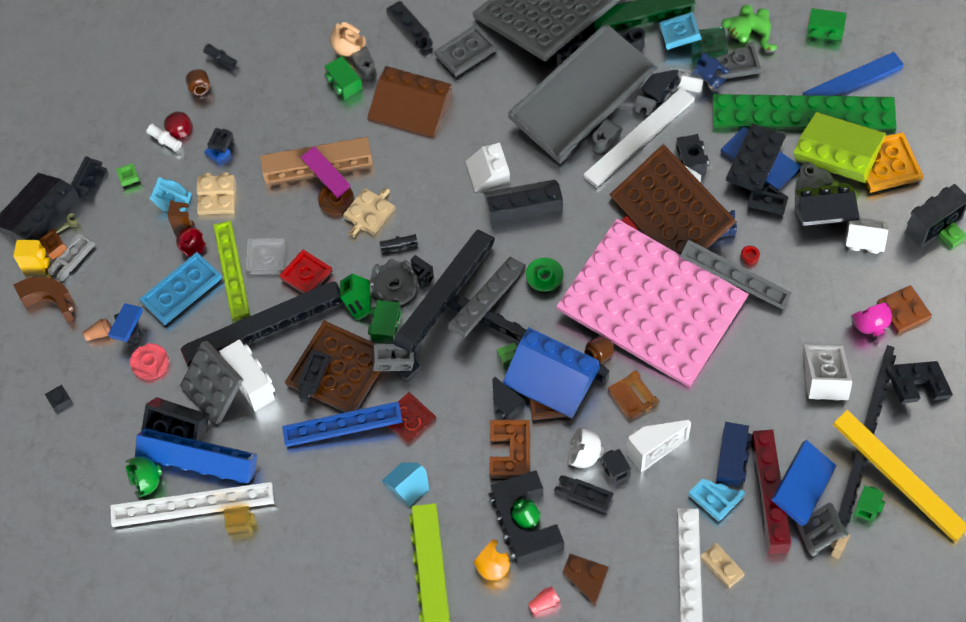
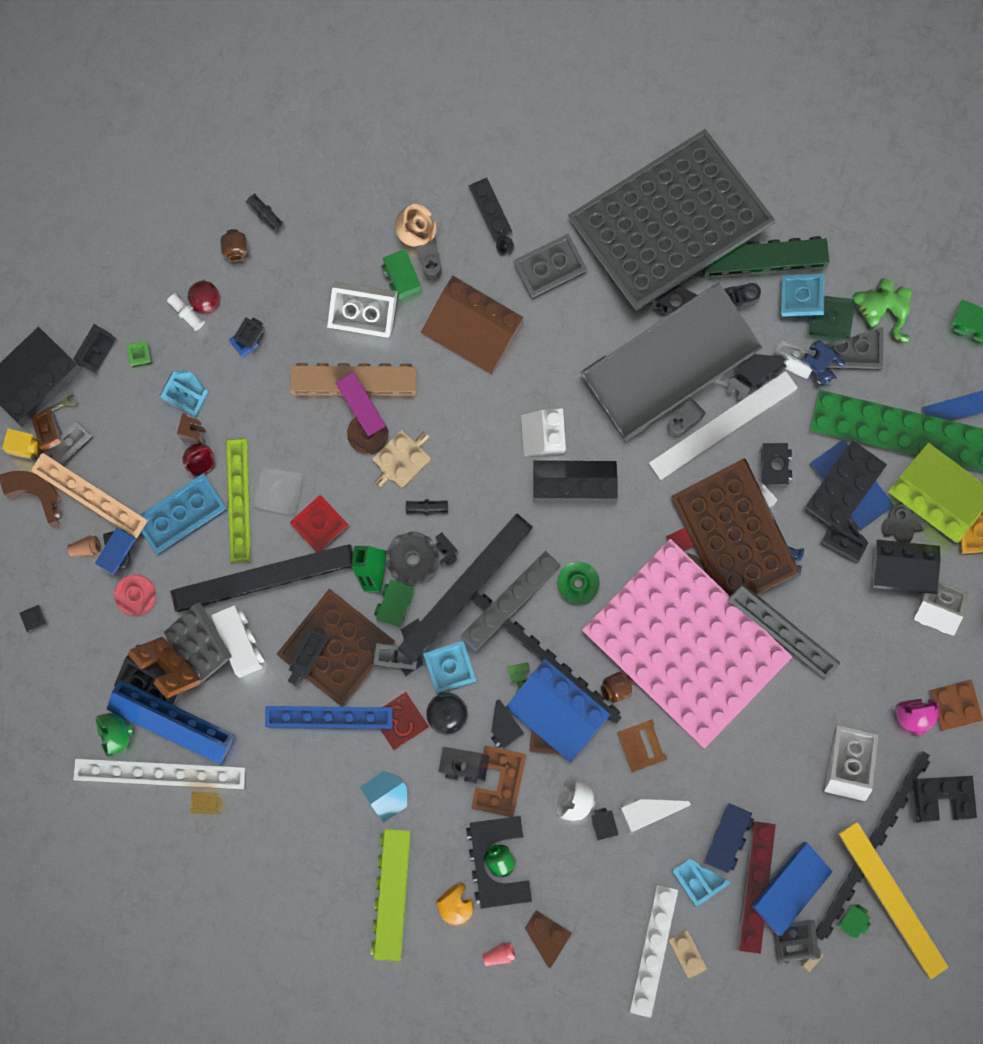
camera: 10 degrees right, 20 degrees up
tan plate [197,172,236,215] -> none
black hinge [554,475,614,513] -> none
red tile [740,245,760,265] -> none
none -> light nougat plate [31,453,148,538]
none -> dark orange plate [128,637,201,698]
none -> white brick [328,281,397,338]
none -> medium azure plate [423,641,476,694]
none -> black cylinder [426,692,468,735]
none -> black brick [438,747,490,784]

